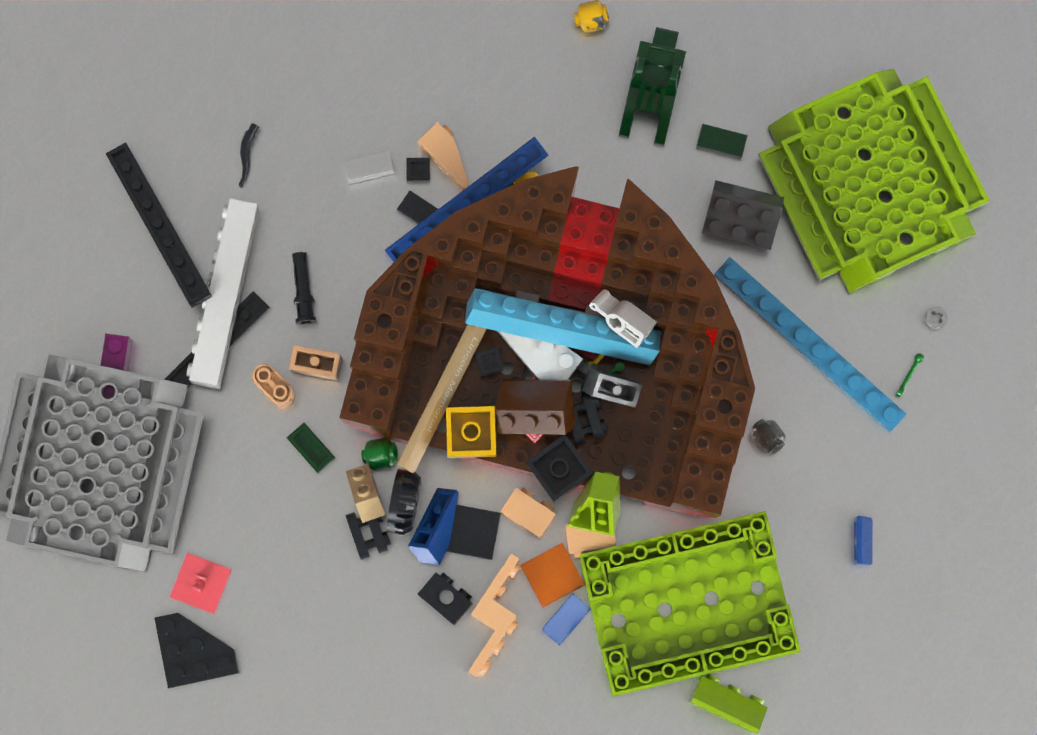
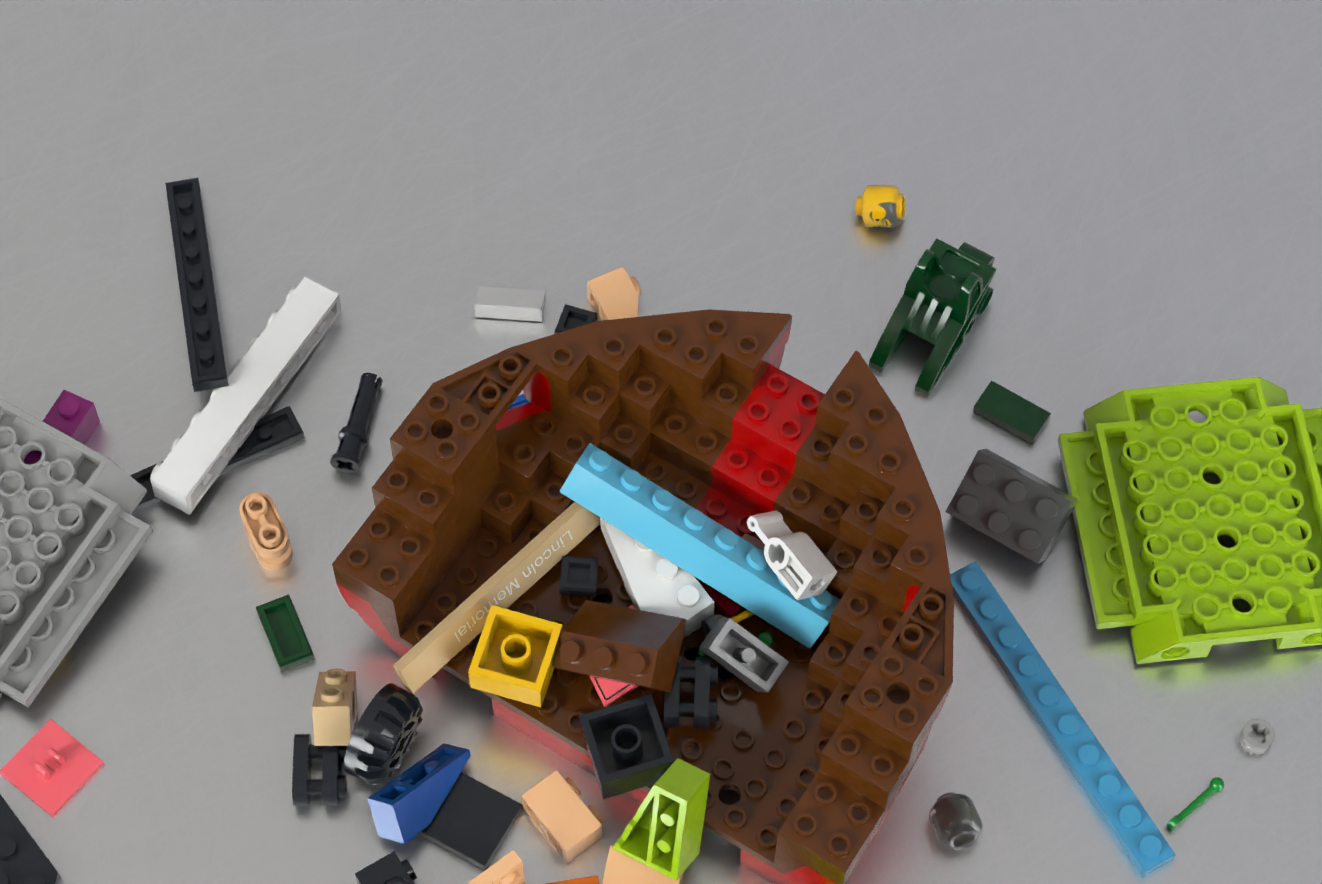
camera: 15 degrees right, 20 degrees down
black animal [239,123,260,187] -> none
light nougat brick [289,345,342,381] -> none
green head [361,437,398,470] -> none

